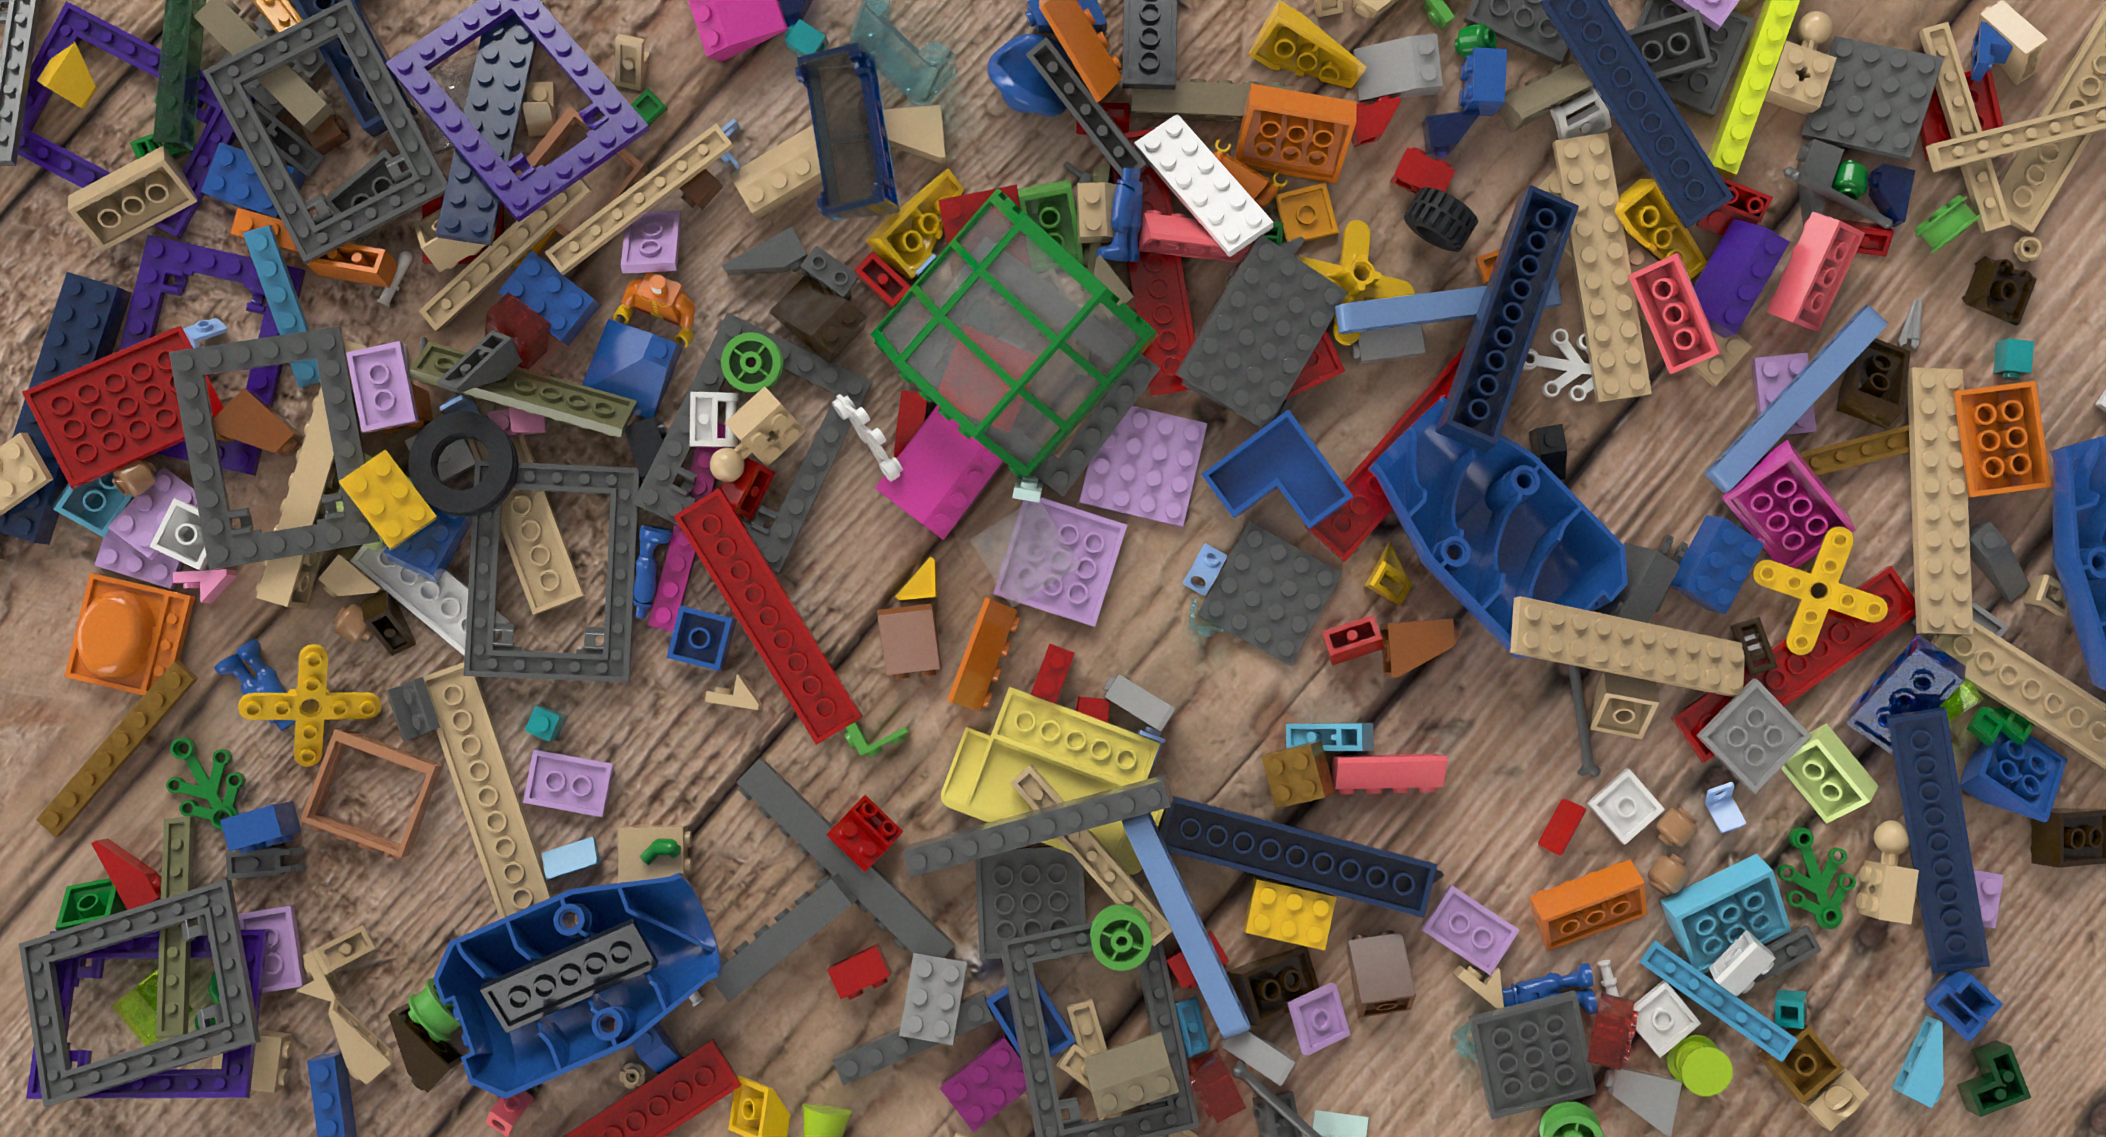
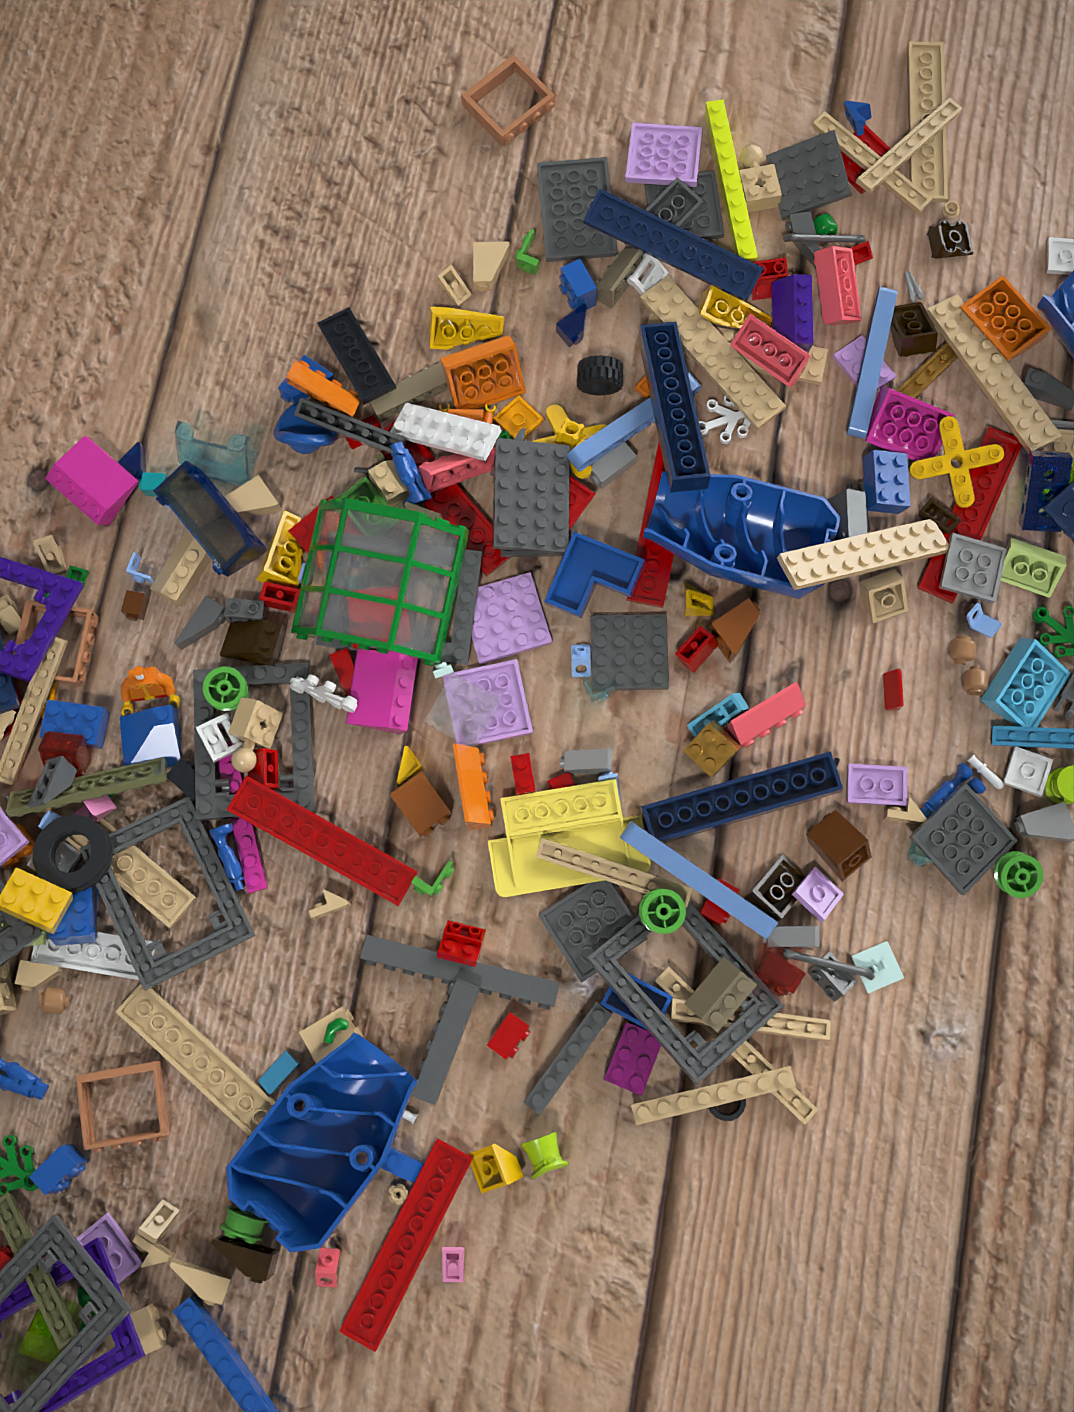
camera: 25 degrees left, 10 degrees down
dark grey hinge [226,847,306,879] -> none
yellow piece [238,644,381,767] -> none
dark brown slope [361,590,416,656] -> none
dark grey bracket [386,677,440,741] -> none
plate [480,918,658,1033] -> none
lavender plate [523,749,615,817] -> none
teal brick [524,706,567,742] -> none
tan plate [545,123,734,275] -> none
lavender plate [621,210,682,273] -> none
blue brick [666,605,737,671] -> none
light grey plate [899,953,968,1045] -> none
dark grey brick [903,774,1174,877] -> none
dark azure slope [1175,997,1210,1058] -> none
yellow brick [1242,876,1336,950] -> none
red slope [1351,95,1401,147] -> none
light grey slope [1353,33,1443,102] -> none
red brick [1390,147,1455,195] -> none
green head [1454,23,1496,60] -> none
black slope [1529,424,1567,480] -> none
orange slope [1529,859,1647,952] -> none
dark grey piece [1568,664,1601,777] -> none
white plate [1586,768,1665,845] -> none
clear red brick [1587,992,1638,1071] -> none
white slope [1709,930,1776,997] -> none
clear blue slope [1868,164,1915,227] -> none
bright green wheel [1914,194,1982,255] -> none
slope [1976,0,2048,86] -> none
teal brick [1993,338,2035,380] -> none

